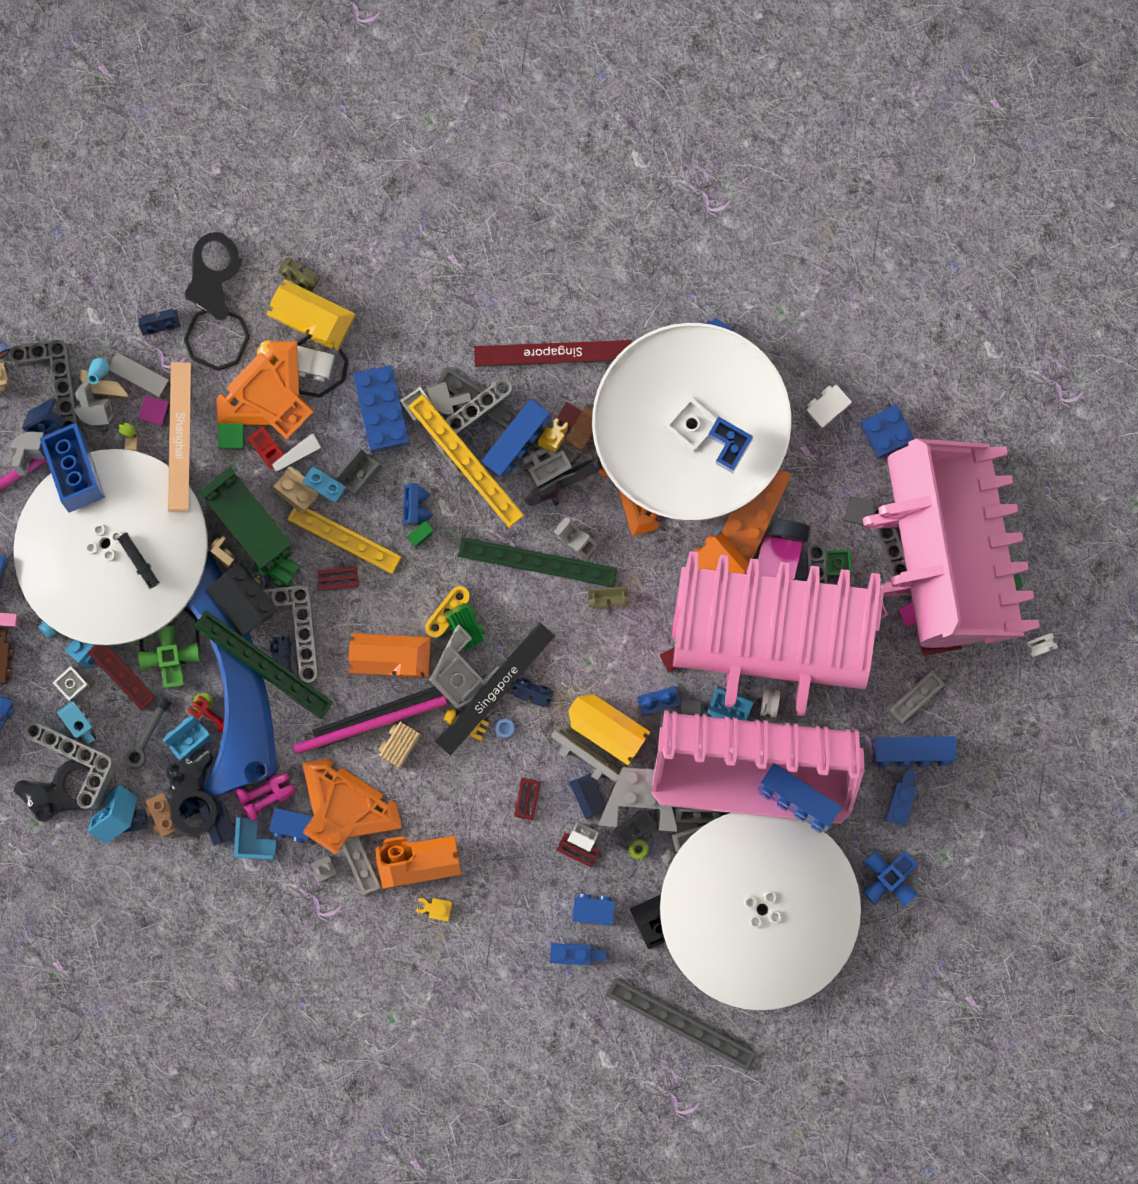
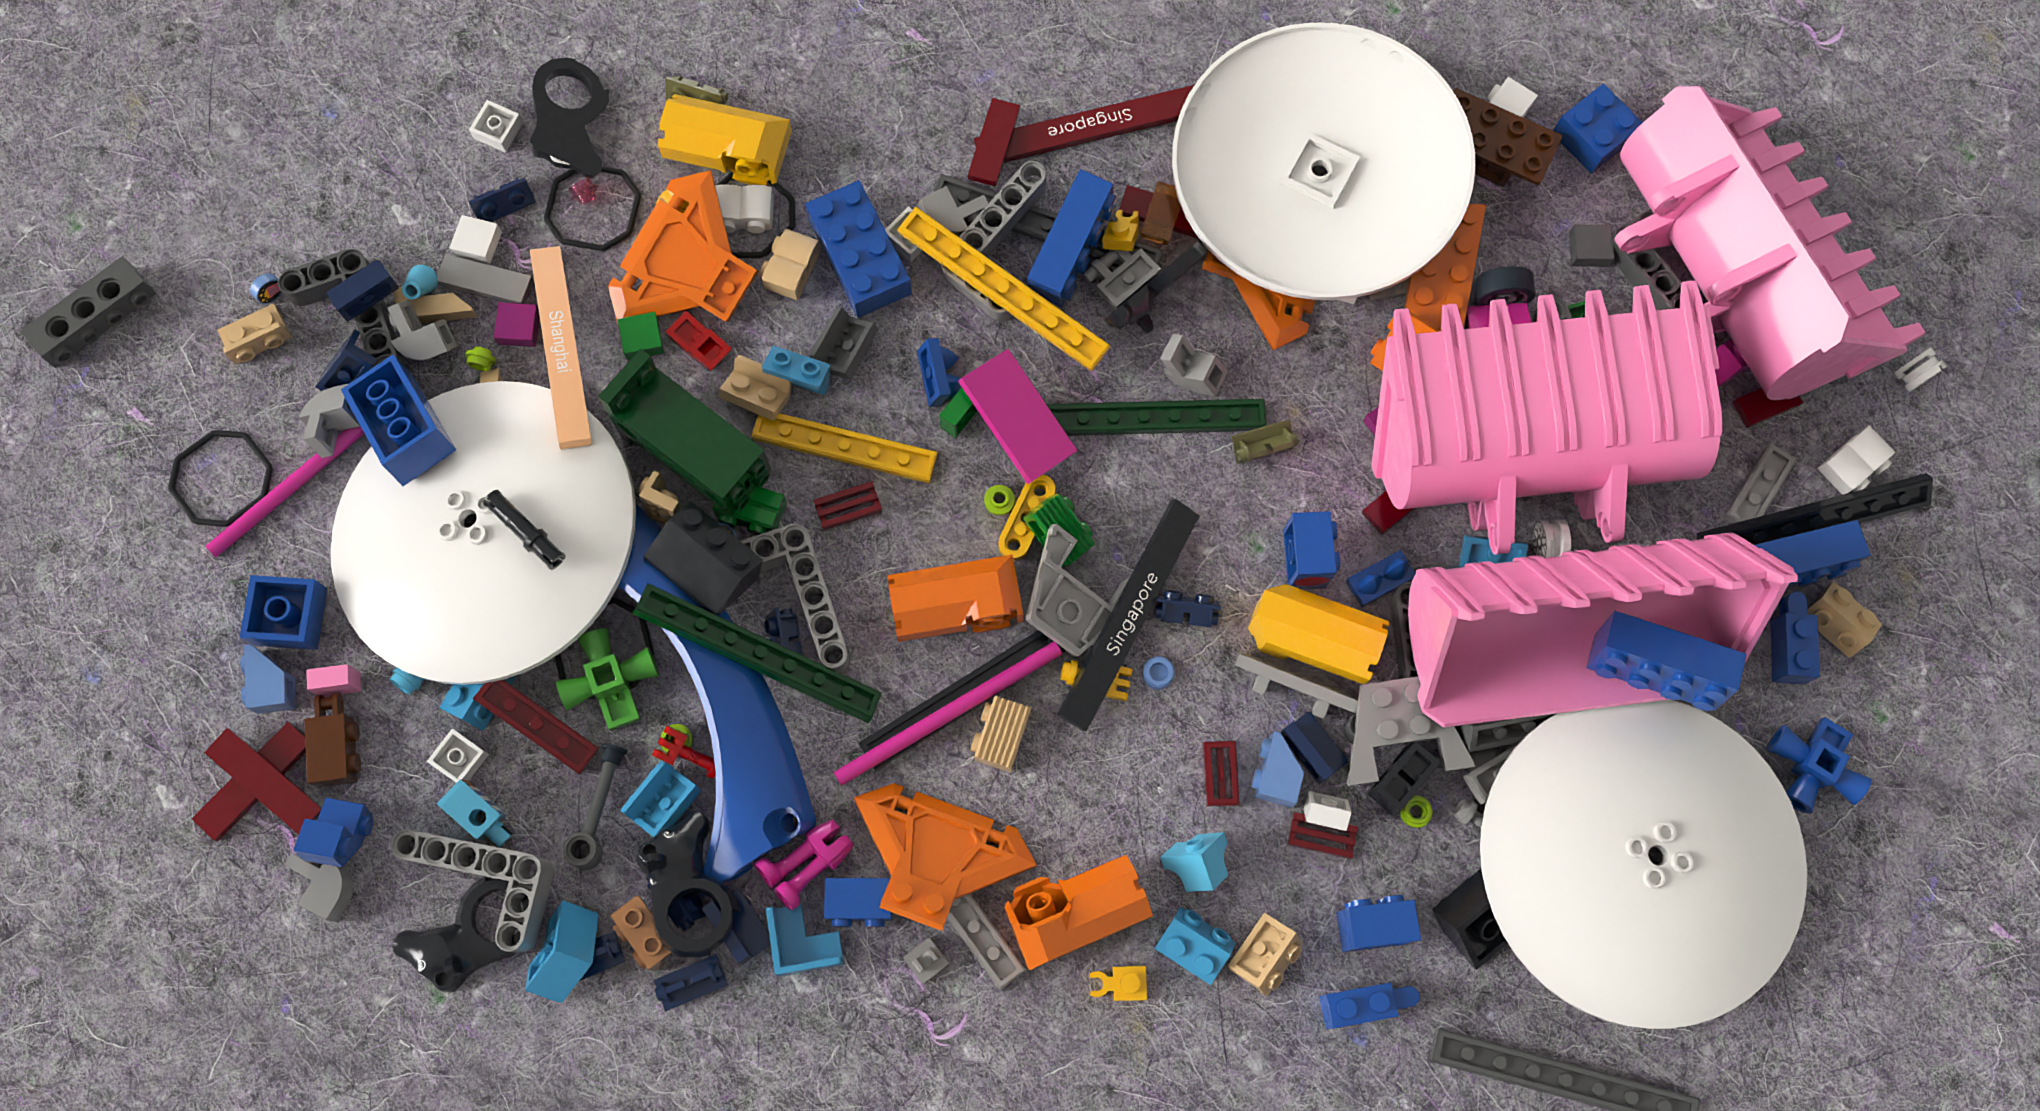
camera: 15 degrees left, 10 degrees down
white piece [272,434,321,471] -> none
blue brick [708,416,753,474] -> none
none -> dark blue panel [327,260,399,322]
none -> white piece [449,215,502,265]
none -> white piece [469,100,524,153]
none -> clear pink plate [569,178,597,204]
none -> dark blue hinge [654,954,728,1012]
none -> tan brick [760,229,821,300]
none -> dark pink tile [958,349,1077,484]
none -> dark red tile [968,98,1020,187]
none -> lime plate [984,485,1015,516]
none -> dark azure bracket [1154,907,1235,985]
none -> medium azure brick [1160,832,1228,892]
none -> tan bracket [1227,913,1303,997]
none -> medium blue slope [1251,731,1304,808]
none -> blue brick [1283,511,1341,590]
none -> reddish brown bracket [1453,88,1562,187]
none -> black tile [1697,473,1933,545]
none -> tan bracket [1807,581,1882,658]
none -> white brick [1817,425,1895,495]

